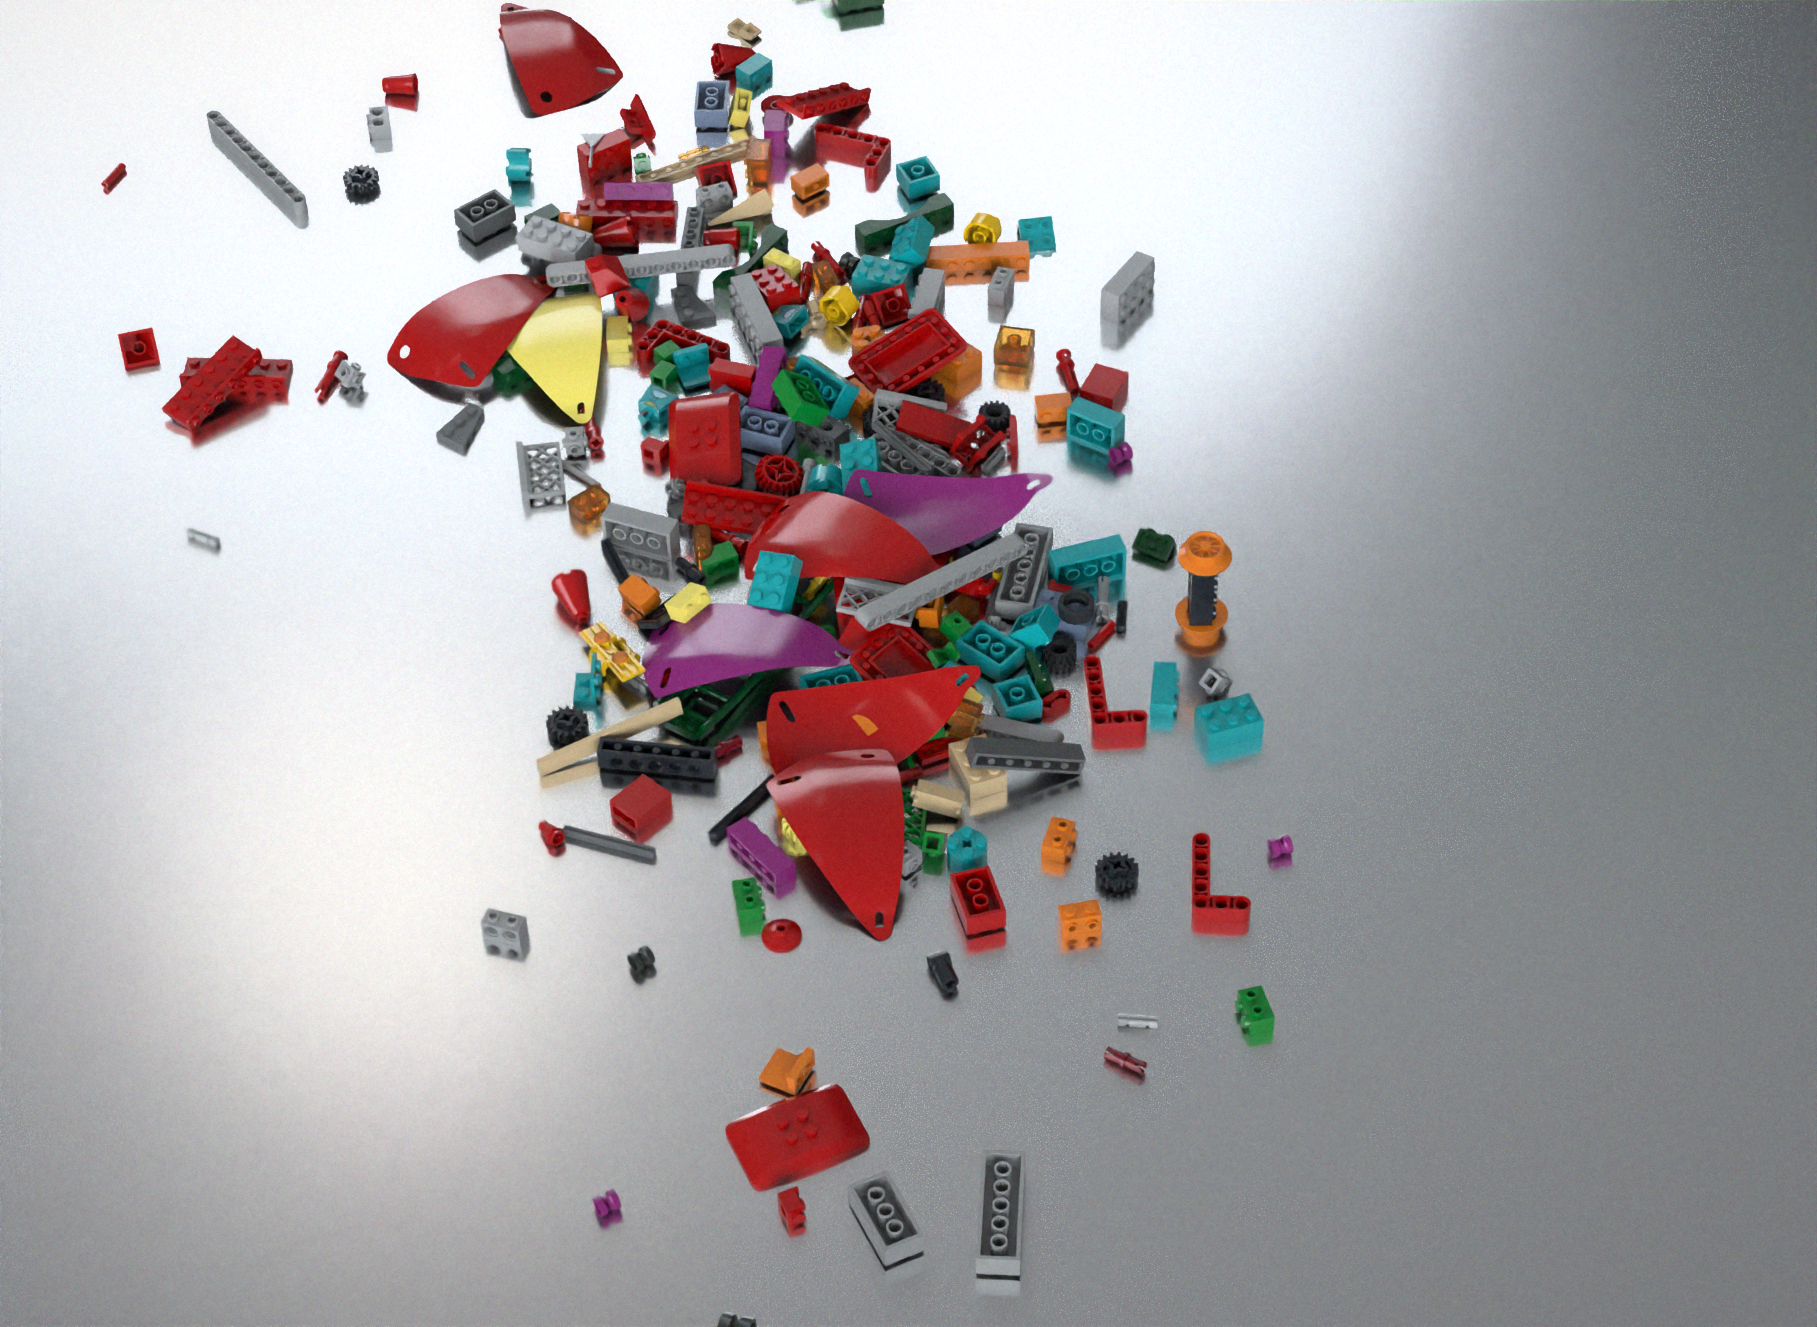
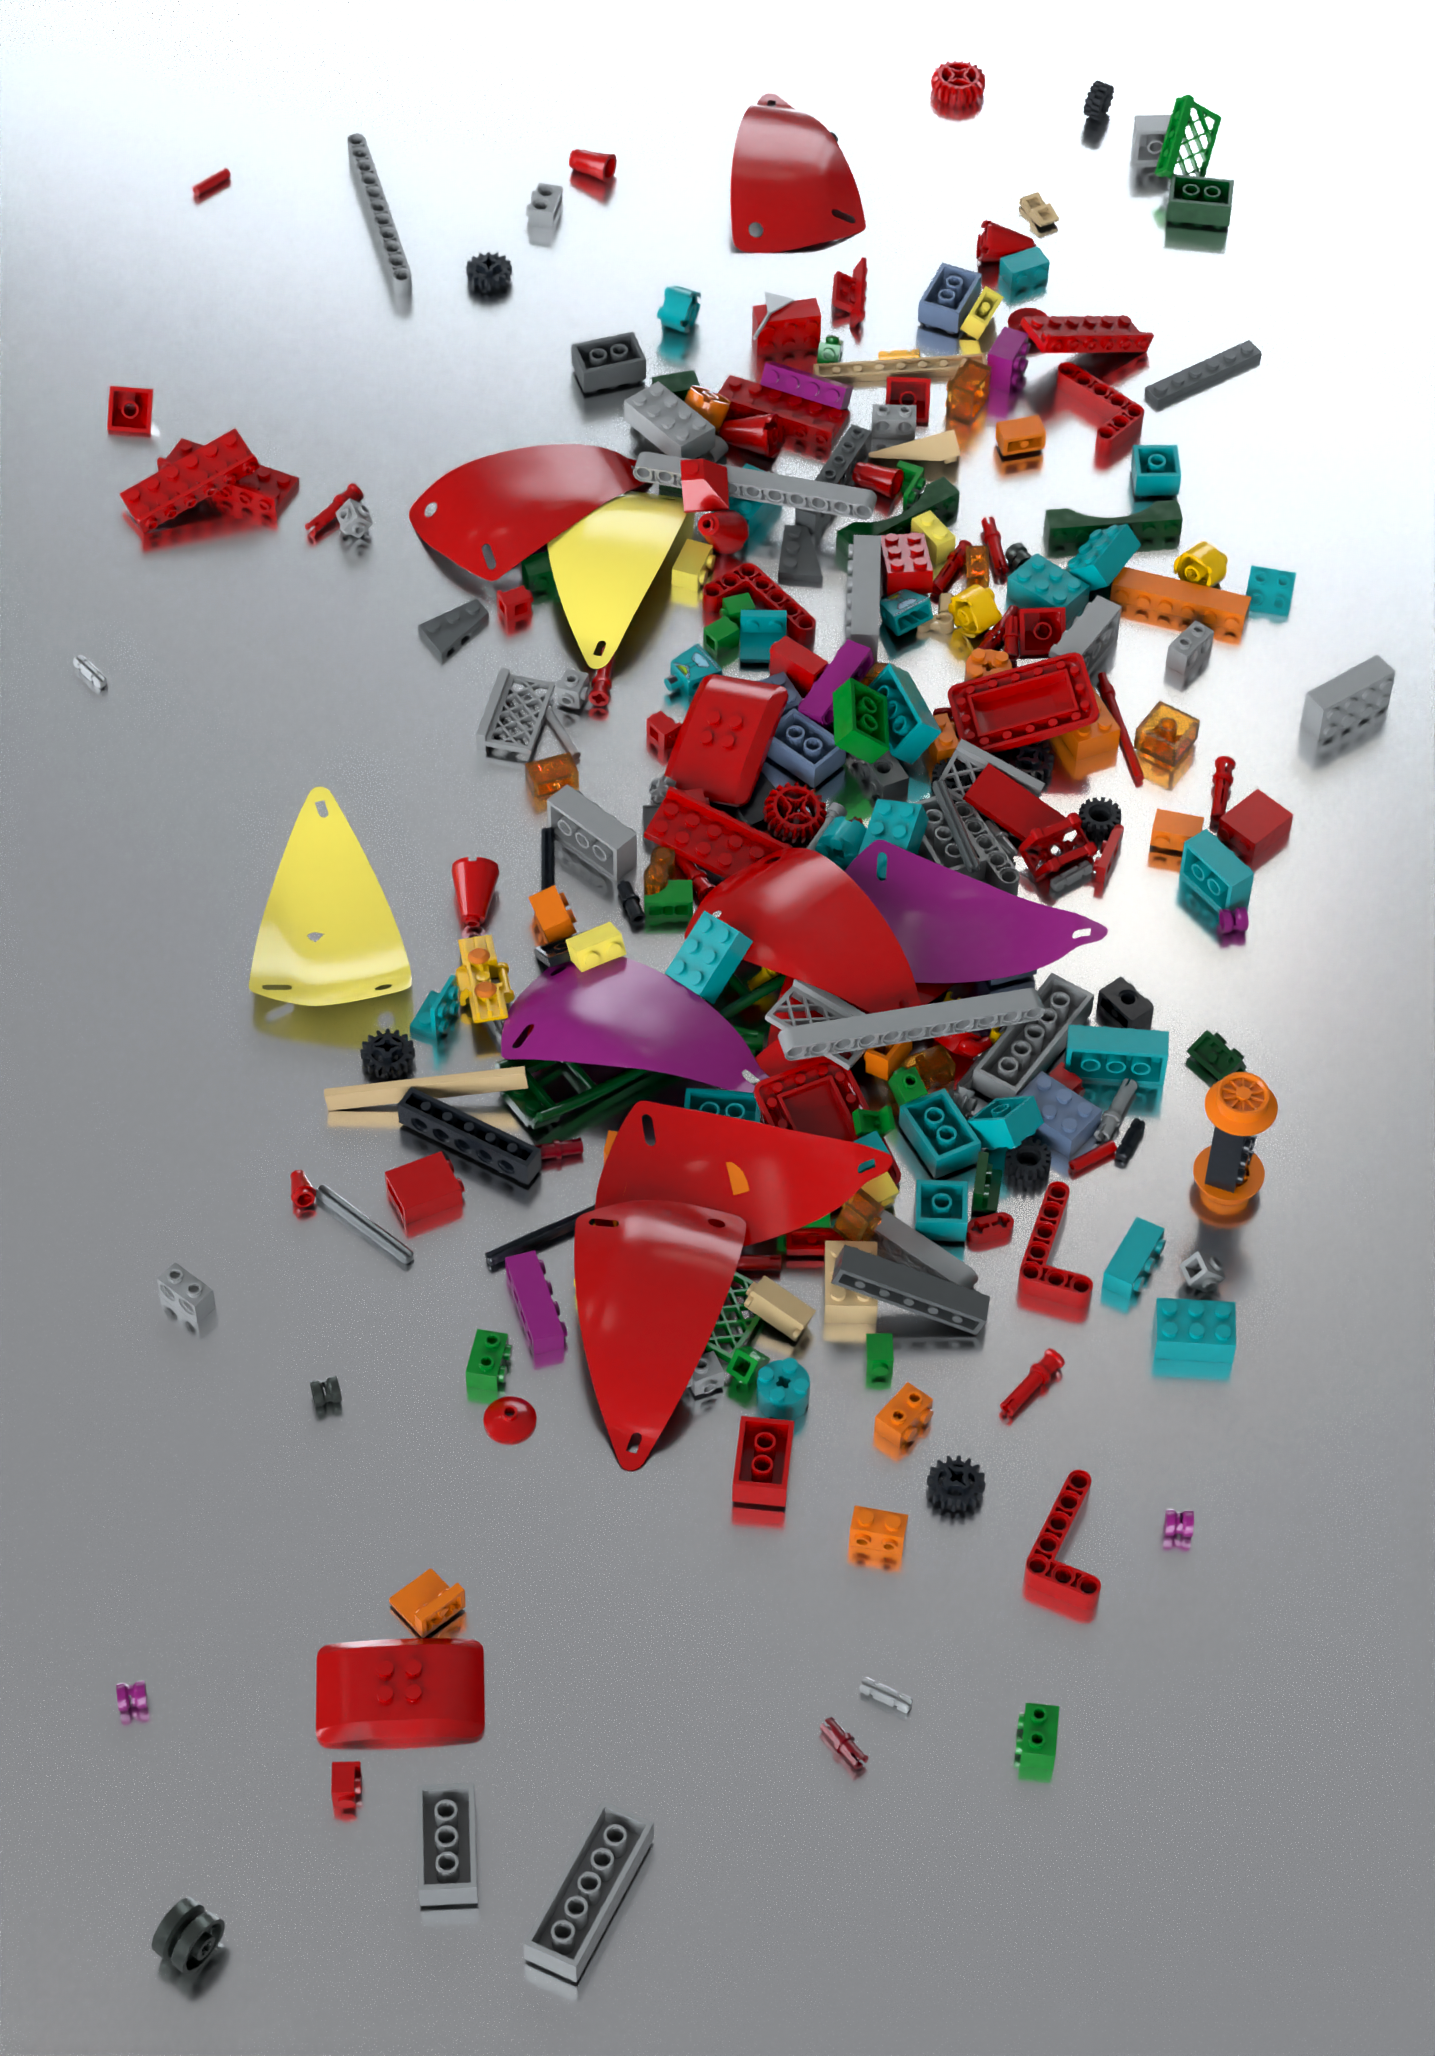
camera: 20 degrees right, 5 degrees up
black piece [926,950,959,991] -> none
black tyre [1058,589,1094,625] -> none
none -> light yellow piece [249,787,412,1006]
none -> red brick [497,585,534,622]
none -> green brick [865,1333,894,1376]
none -> red pin [1000,1348,1065,1416]
none -> red bar [1097,672,1144,782]
none -> black brick [1097,976,1154,1029]
none -> dark grey plate [1144,340,1262,406]

